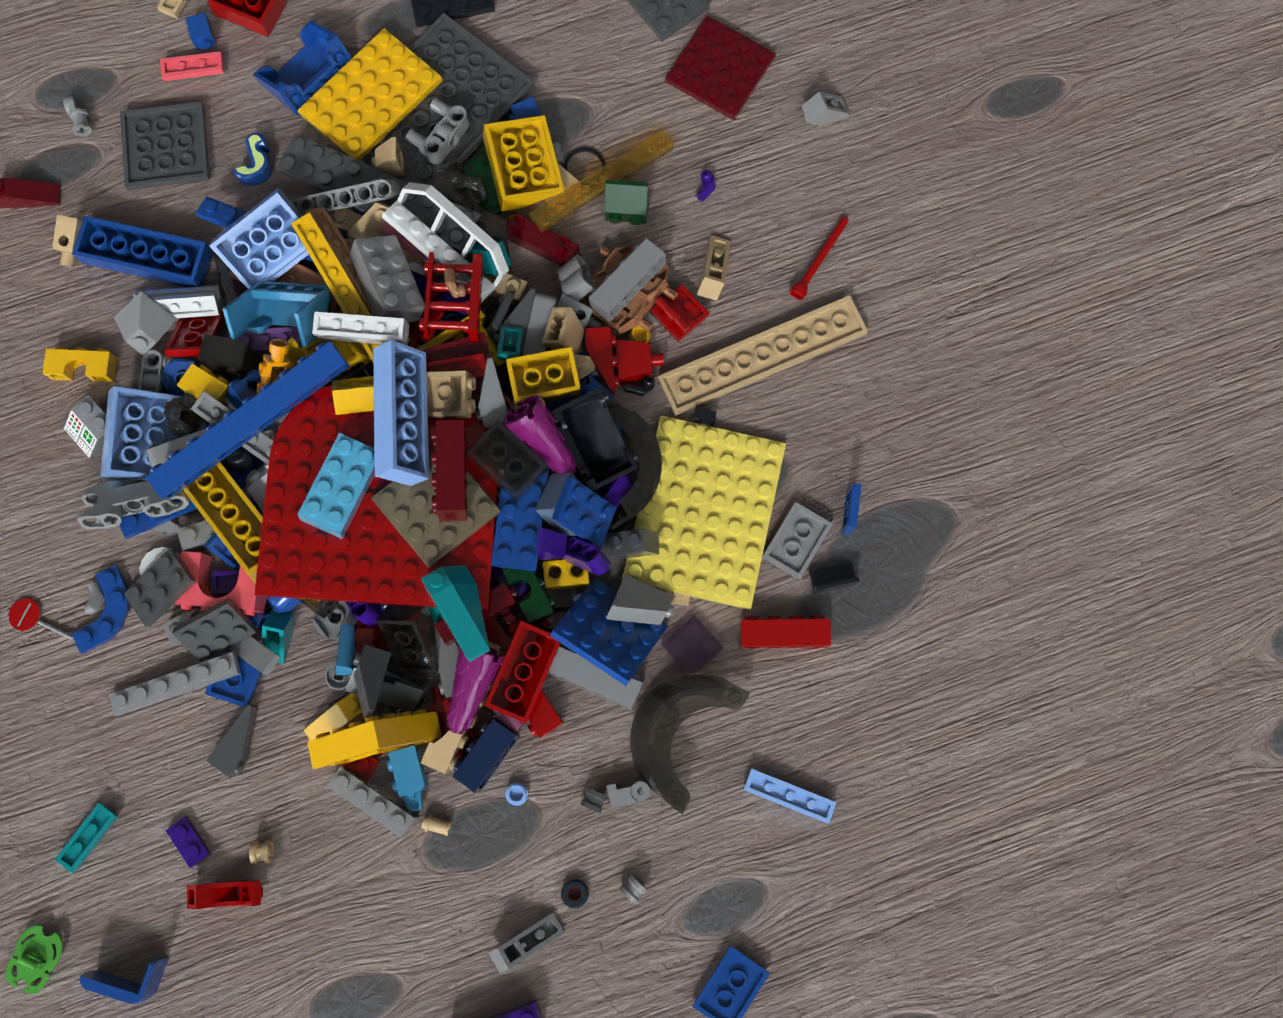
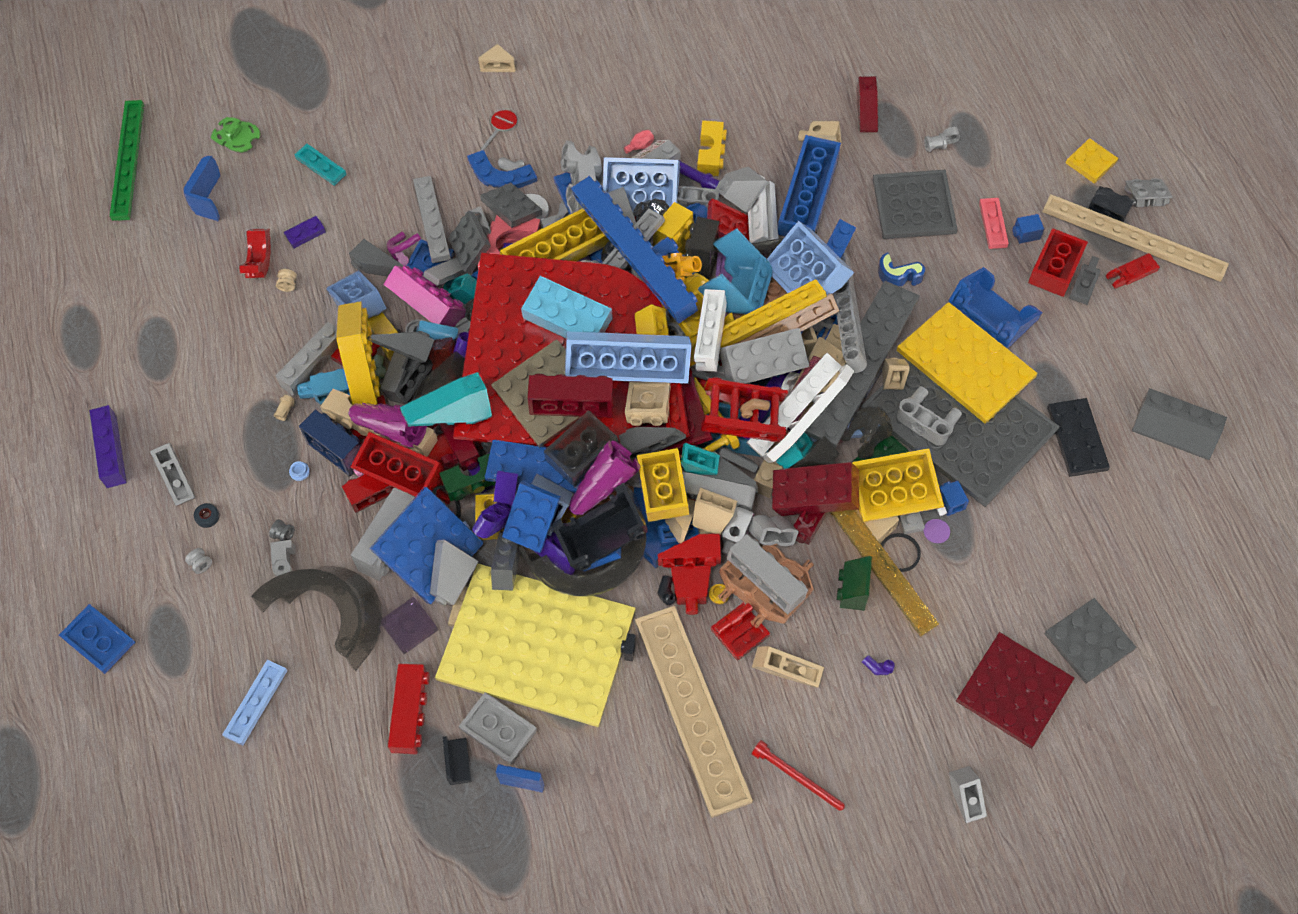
camera: 95 degrees right, 15 degrees down
none -> medium blue slope [326,270,387,319]
none -> brick [383,265,468,327]
none -> magenta piece [387,231,421,266]
none -> coral piece [624,130,654,154]
none -> dark purple pin [678,160,721,195]
none -> dark red brick [772,462,859,516]
none -> medium lavender sticker [924,519,950,543]

